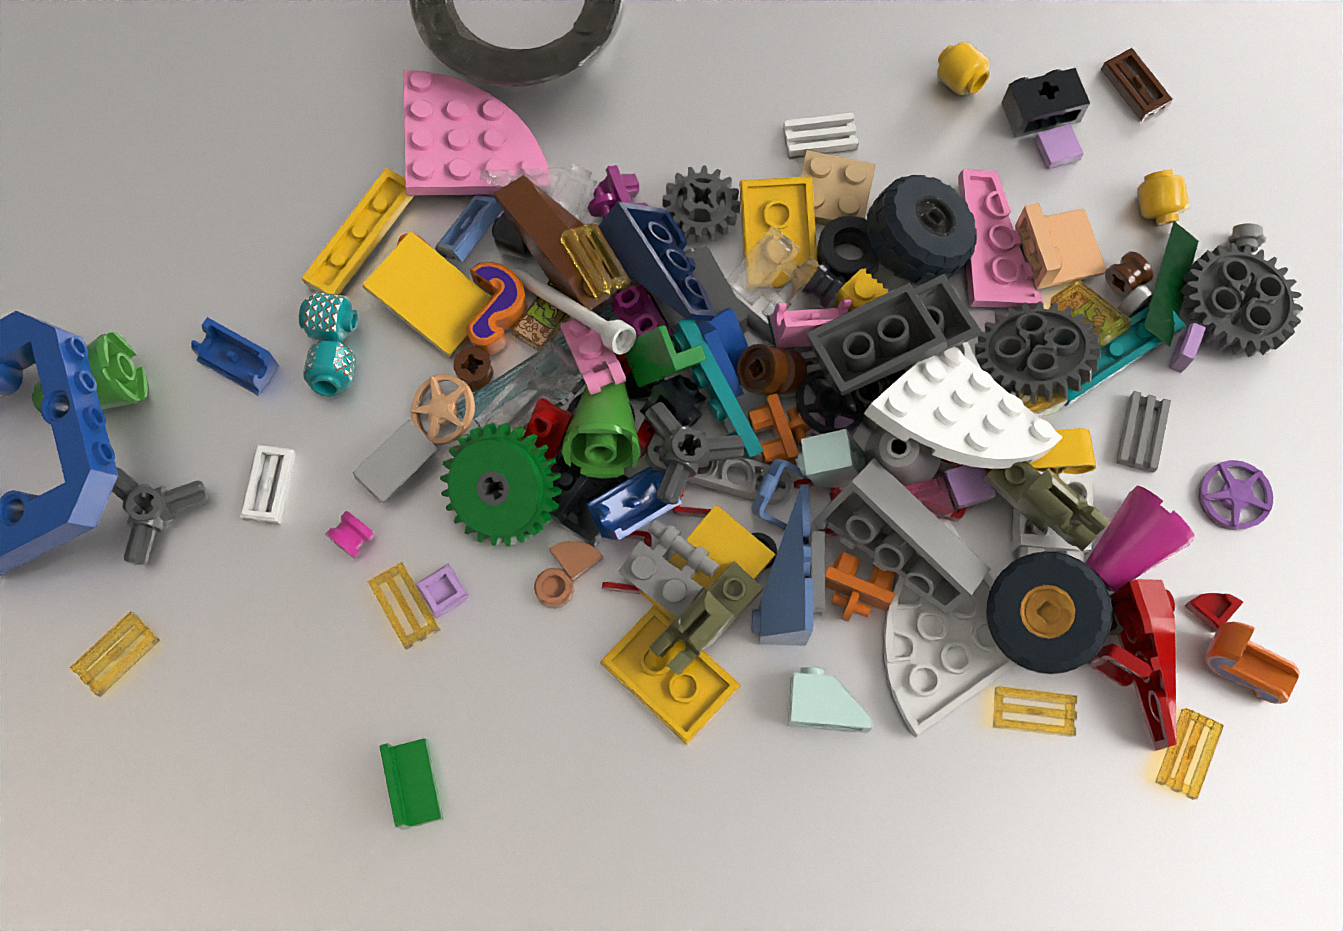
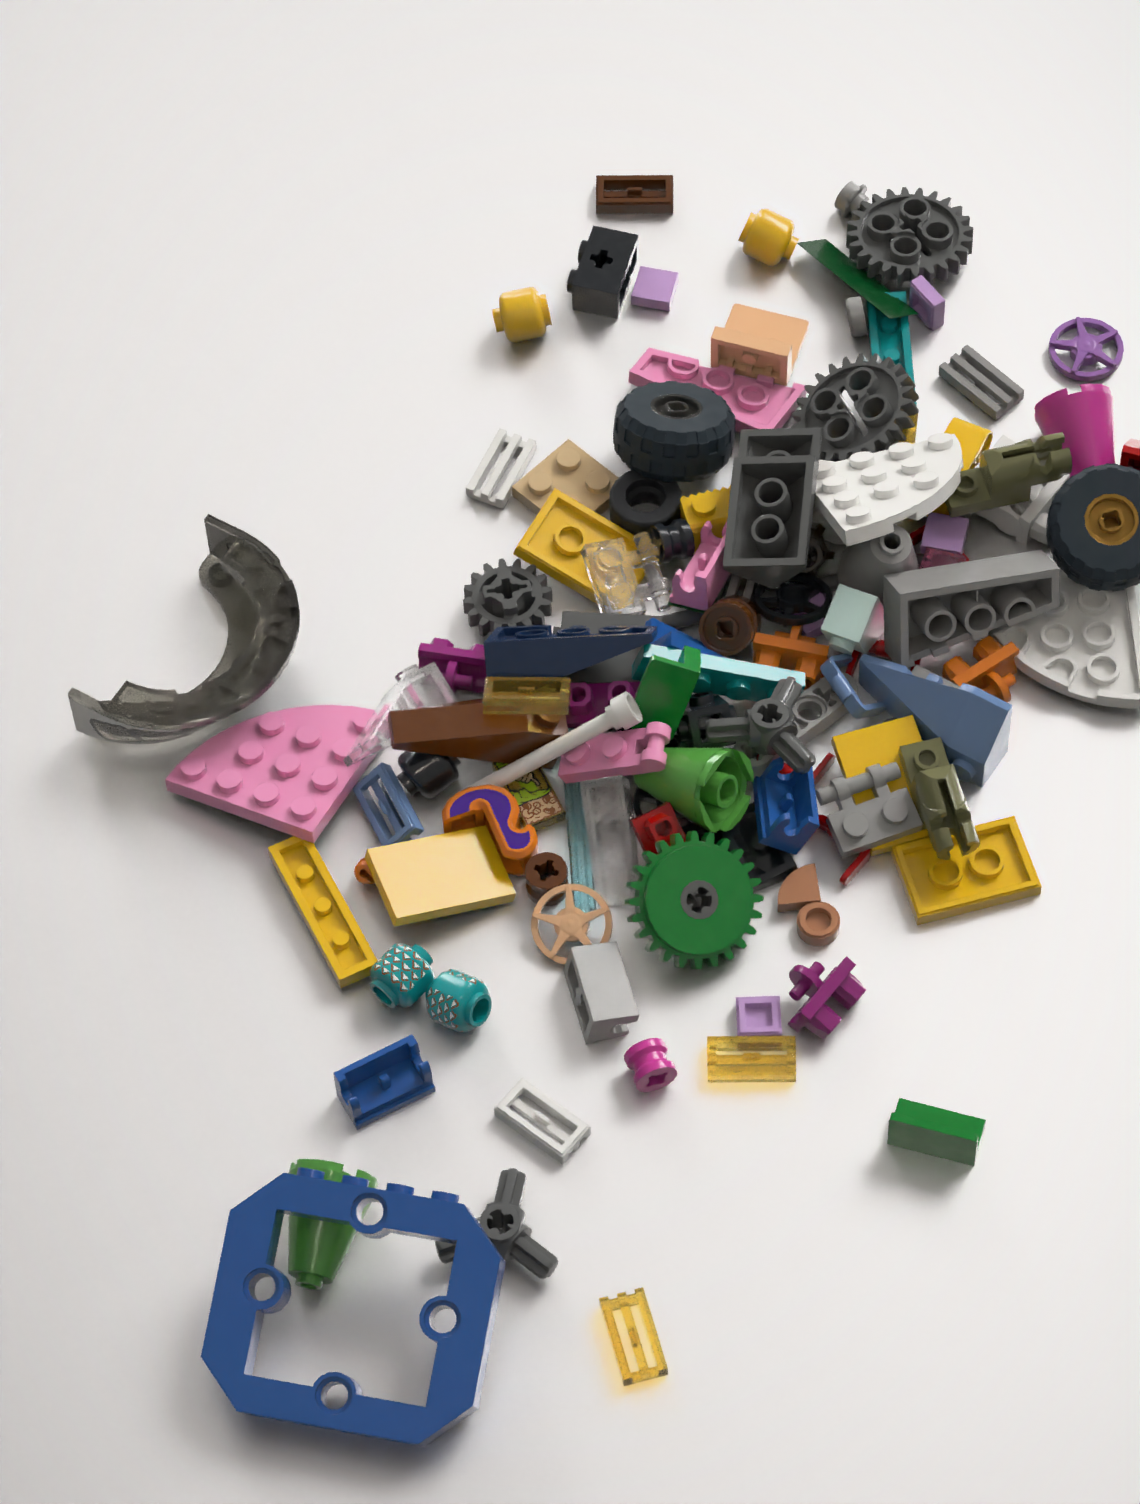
camera: 55 degrees left, 15 degrees down
light aqua slope [788,667,873,733] -> none
clear yellow tile [1050,279,1131,348] -> none
reddish brown wheel [1105,251,1153,298] -> none
none -> magenta hips [788,956,867,1040]

